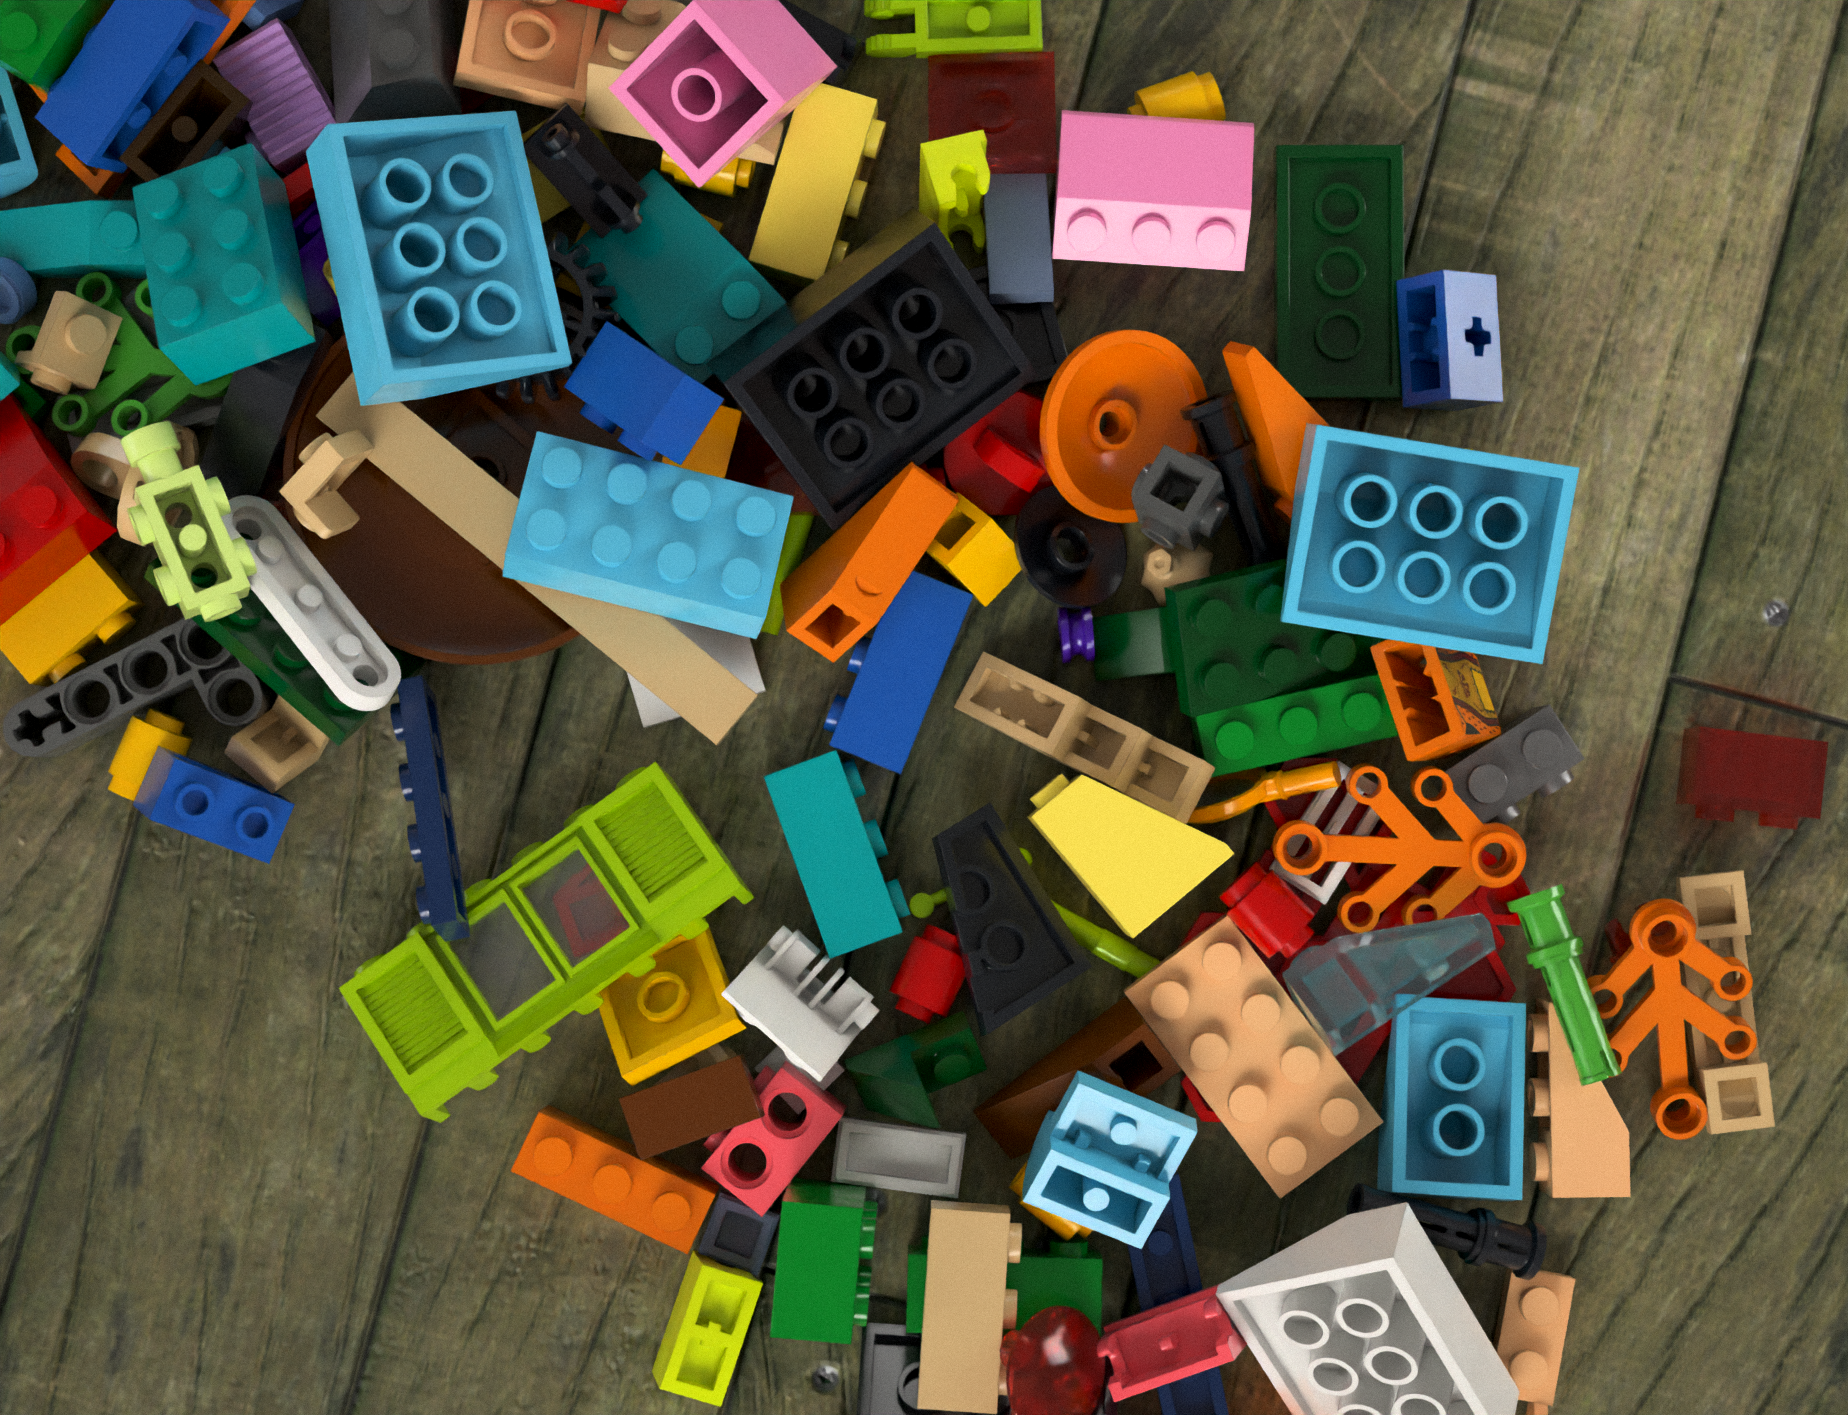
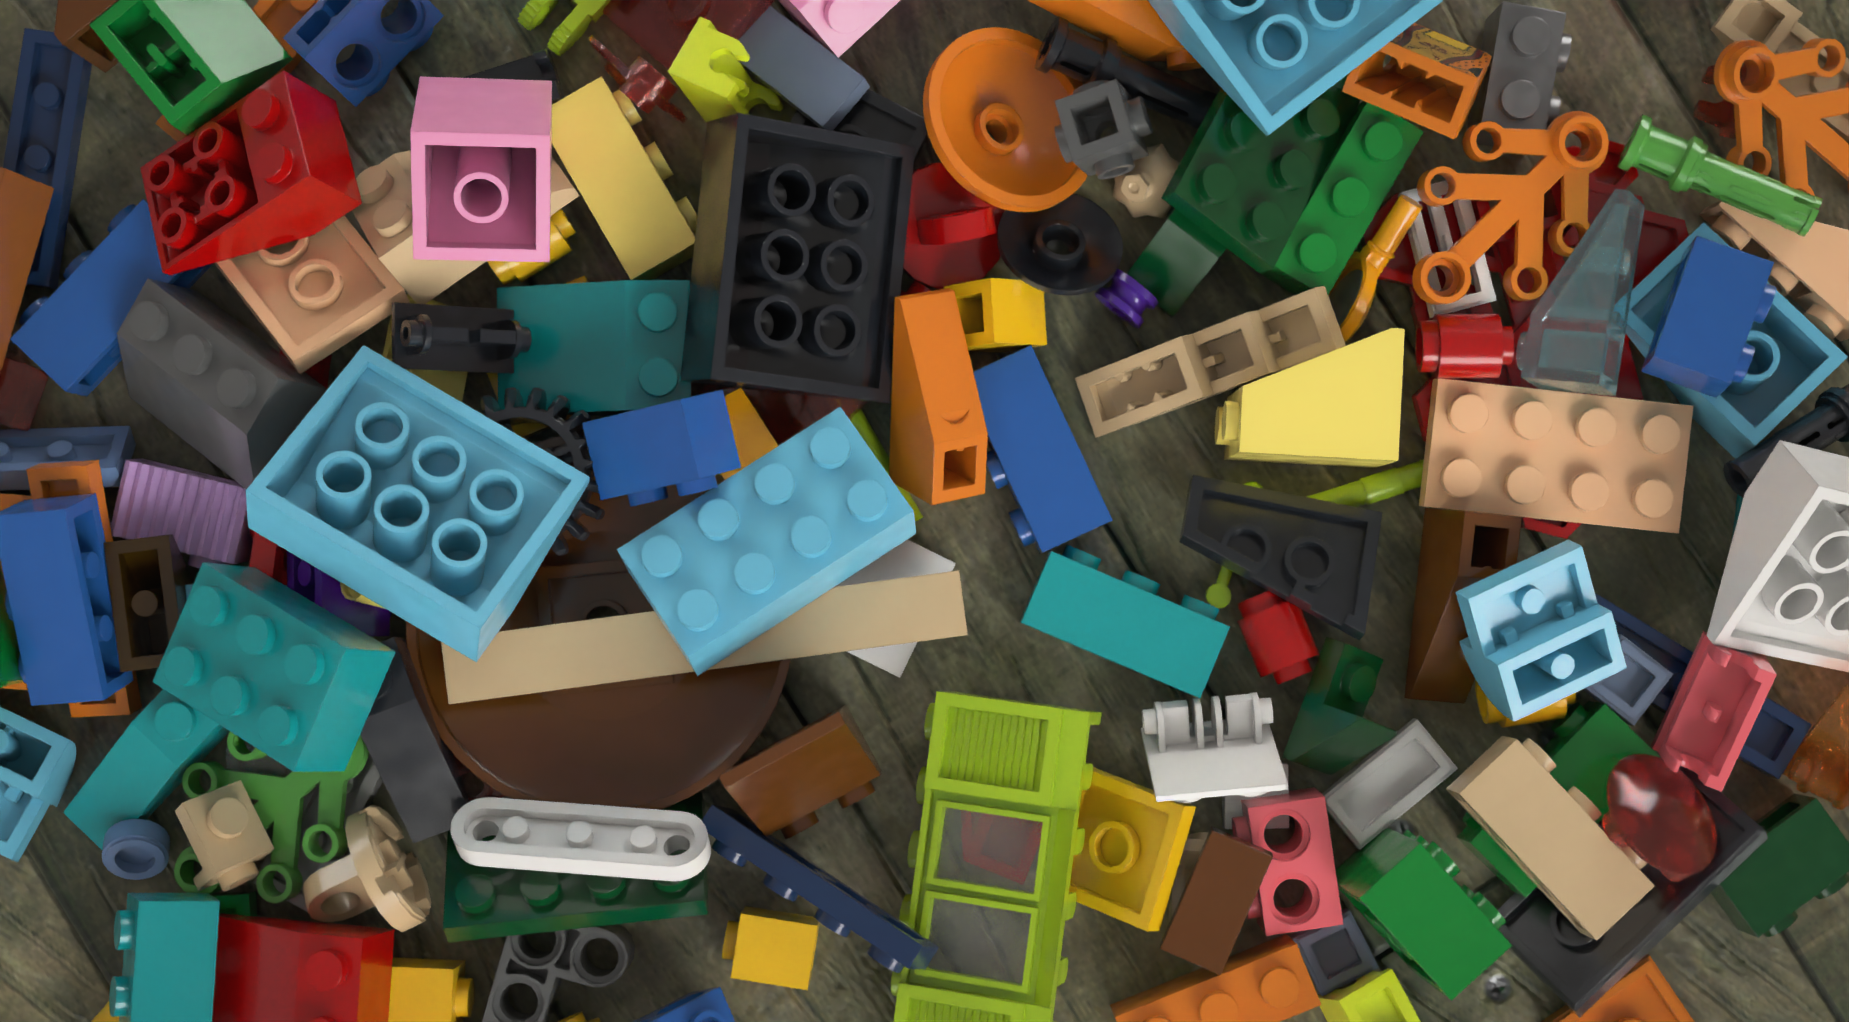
camera: 40 degrees left, 0 degrees up
yellowish green brick [120,421,257,622] -> none
tan bracket [224,695,329,794] -> none
tan bracket [279,429,375,539] -> none
none -> clear red plate [589,34,688,124]
none -> reddish brown slope [719,704,882,839]
none -> yellow brick [722,906,820,990]
none -> sand blue tile [1583,634,1673,725]
none -> blue brick [1641,236,1776,398]

